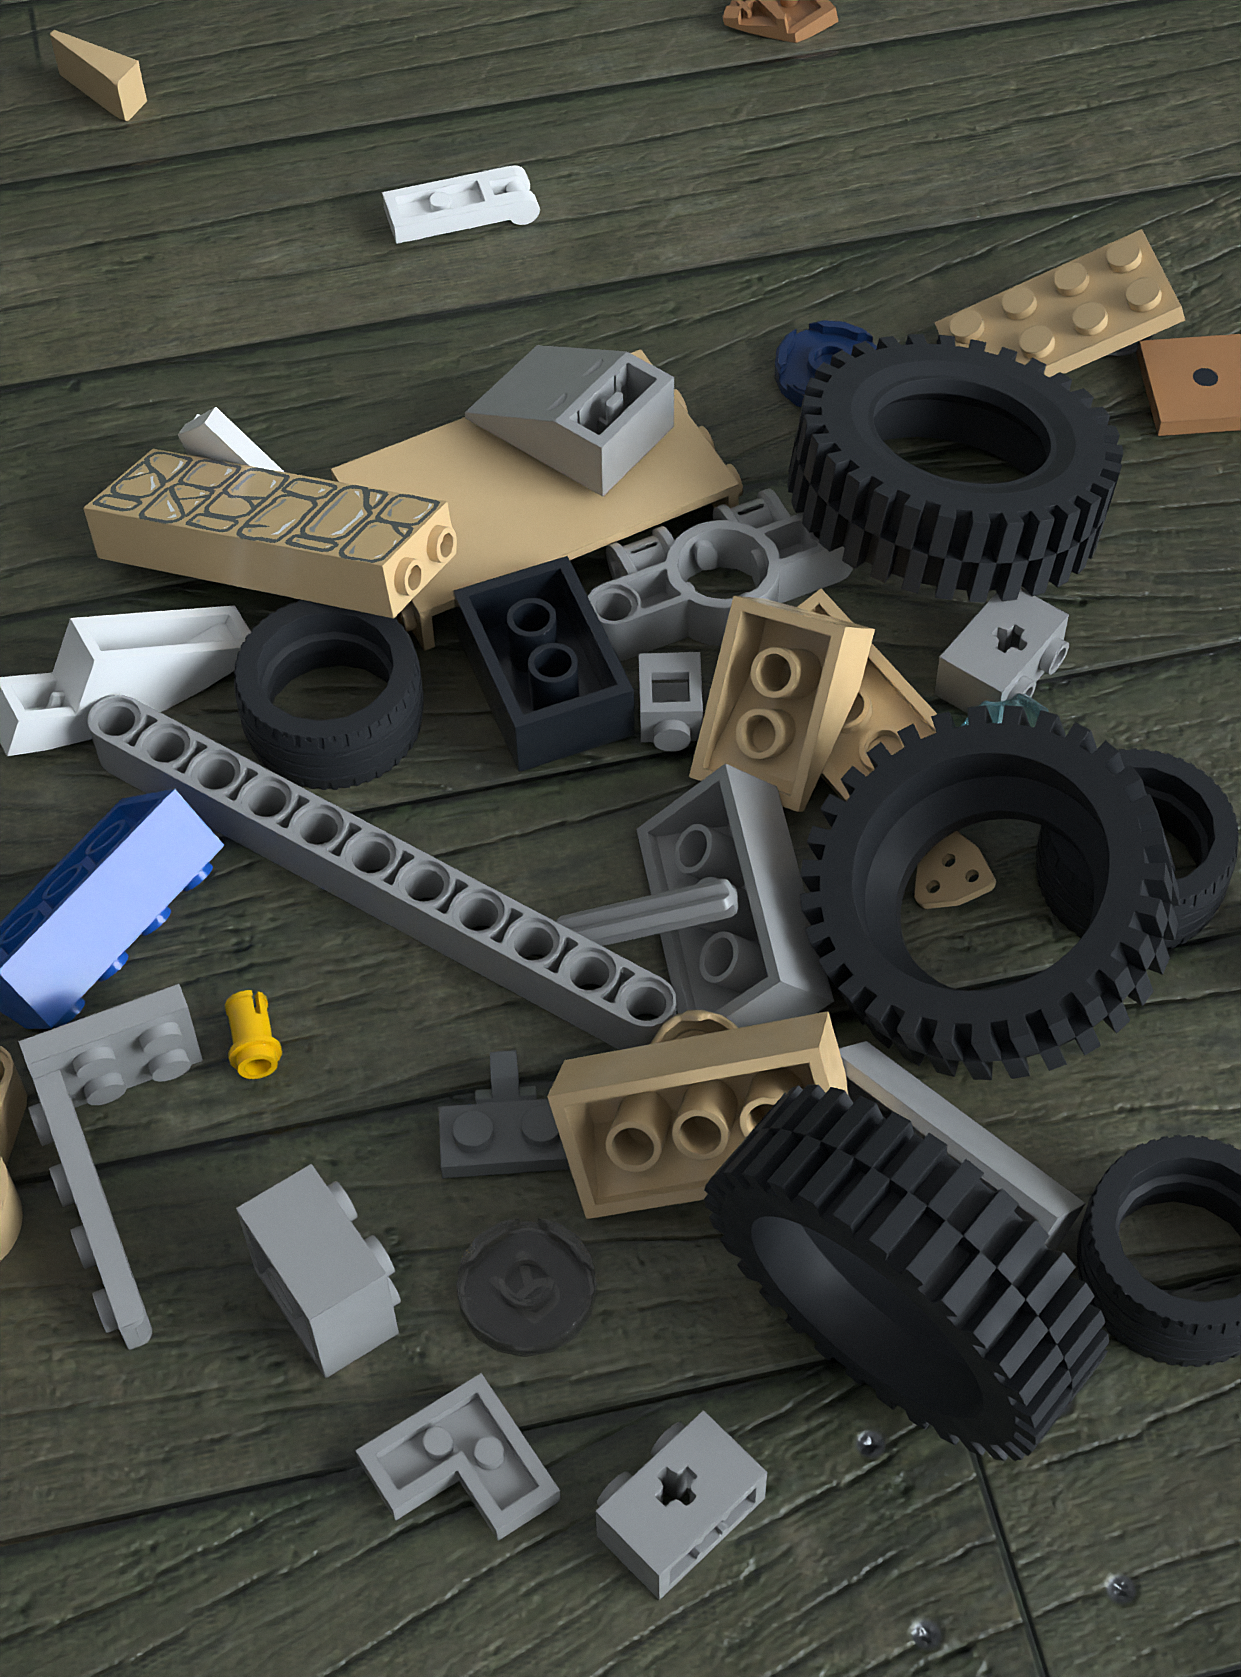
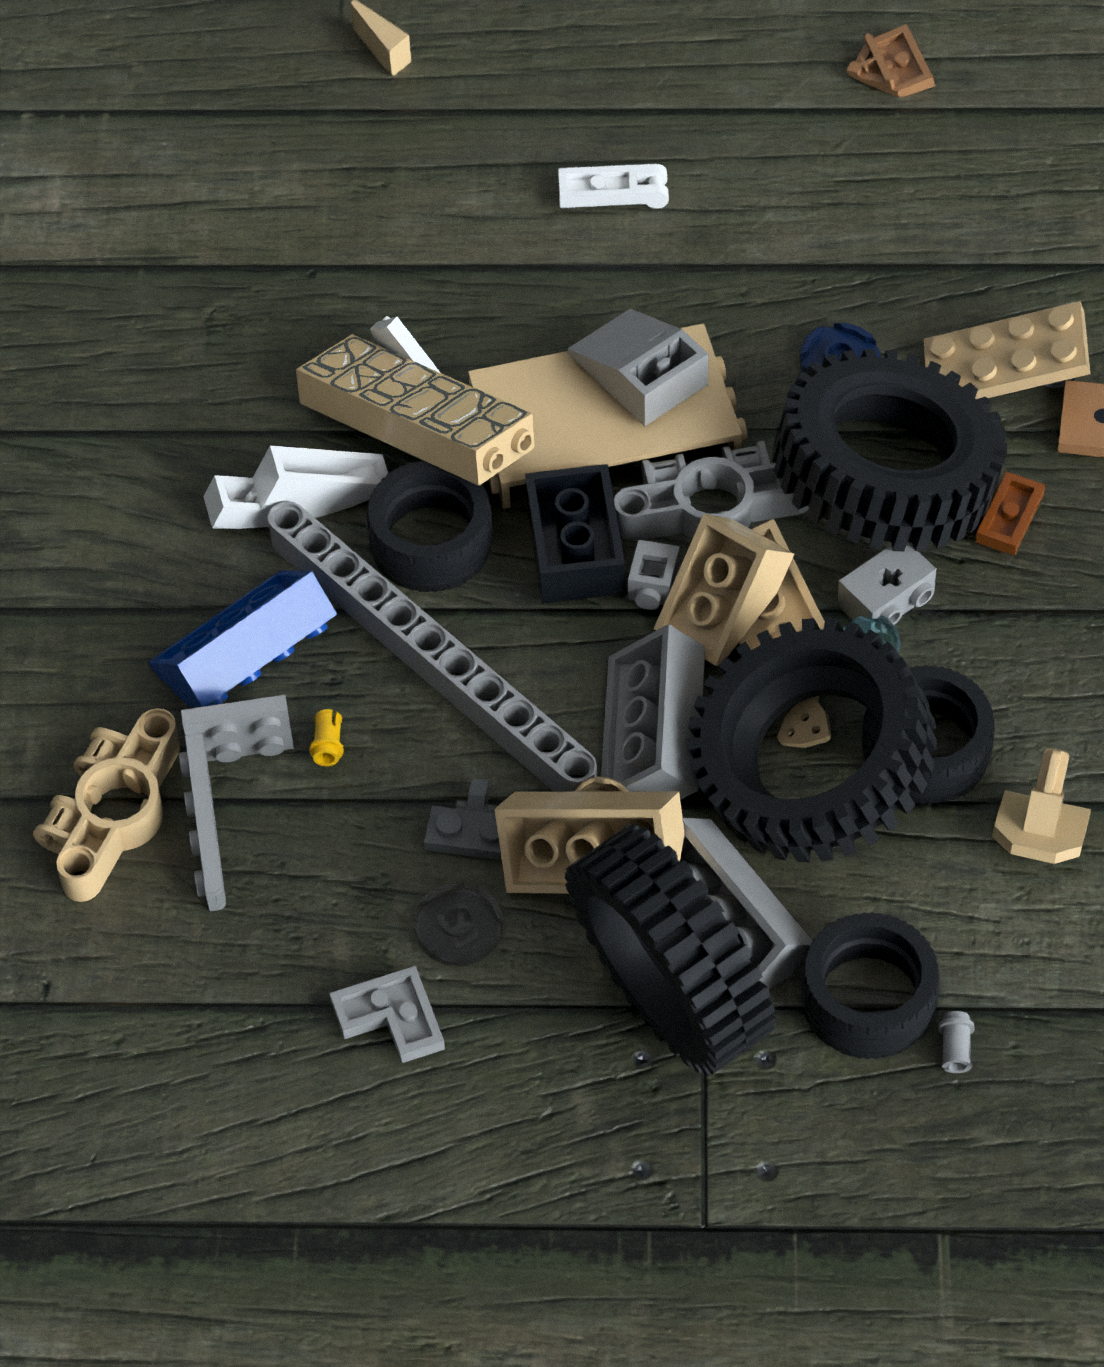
camera: 15 degrees right, 0 degrees up
light grey brick [236,1164,401,1379] -> none
light grey axle [555,879,739,946] -> none
light grey brick [596,1410,767,1600] -> none
none -> dark orange plate [975,471,1045,556]

